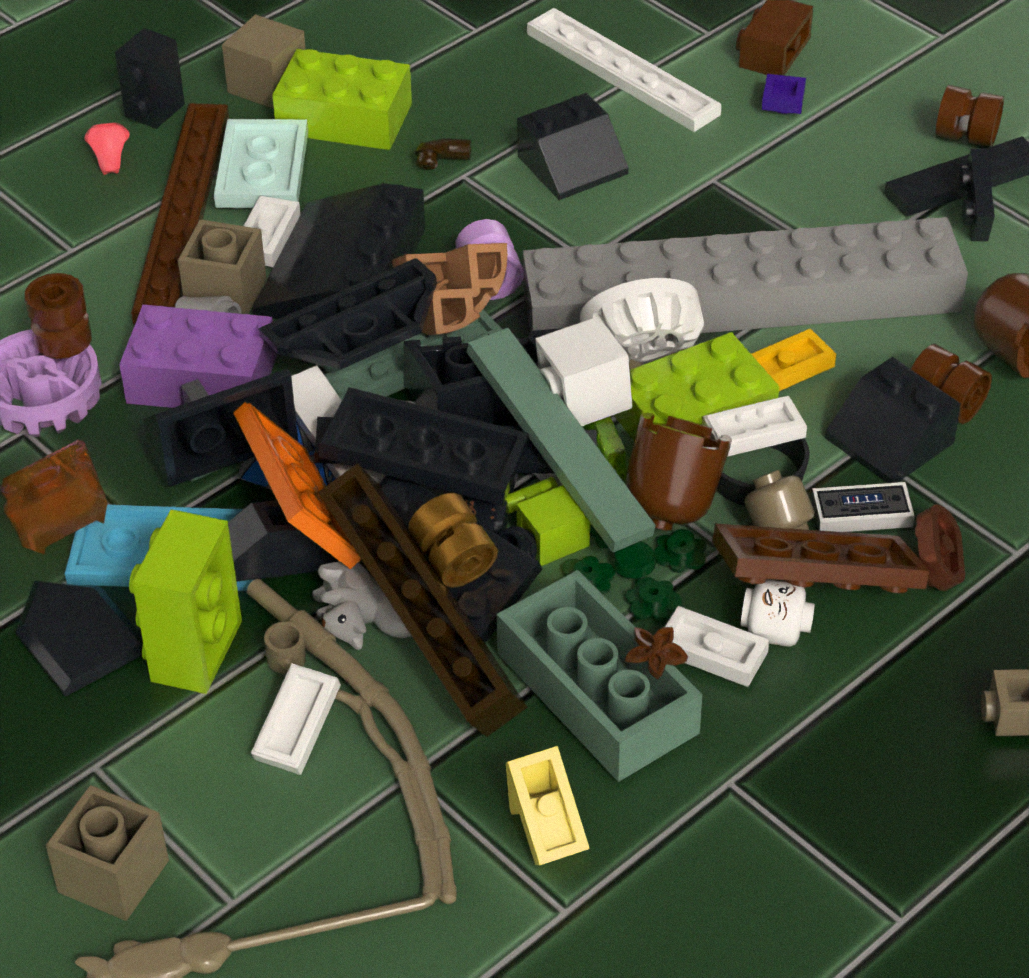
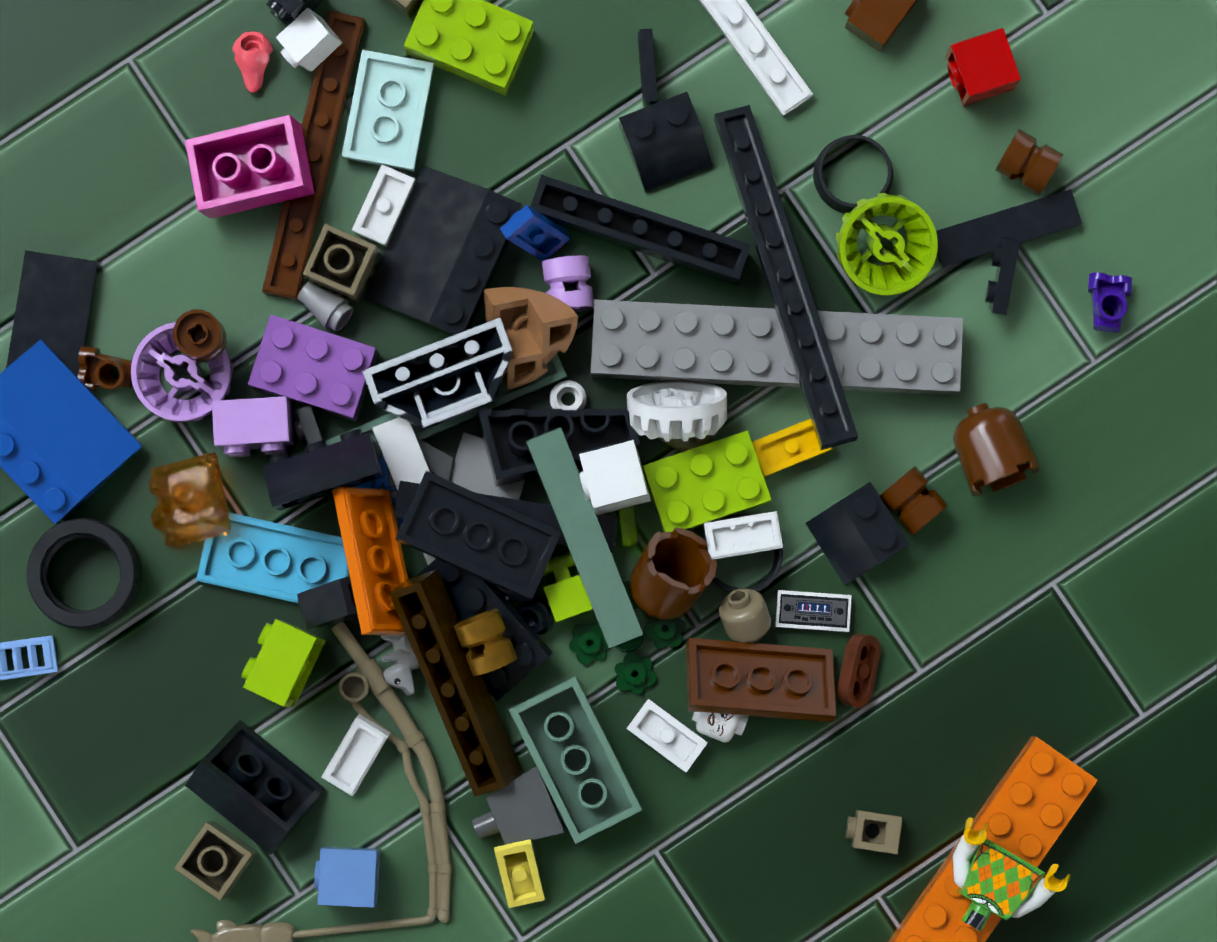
camera: 10 degrees right, 40 degrees up
black tile [16,580,143,697] -> none
dark brown arm [415,138,471,170] -> none
reddish brown plant [625,627,688,680] -> none
dark purple plate [762,74,806,114] -> none
none -> dark pink brick [185,115,315,219]
none -> black slope [185,720,325,855]
none -> lavender brick [212,396,296,457]
none -> white brick [276,8,343,72]
none -> medium blue head [314,846,380,908]
none -> dark grey torso [472,766,565,845]
none -> blue plate [500,205,571,261]
none -> black brick [530,175,751,285]
none -> black tile [638,29,658,107]
none -> black plate [714,105,858,450]
none -> black tyre [813,135,893,214]
none -> lime gear [835,193,938,295]
none -> red head [946,28,1021,107]

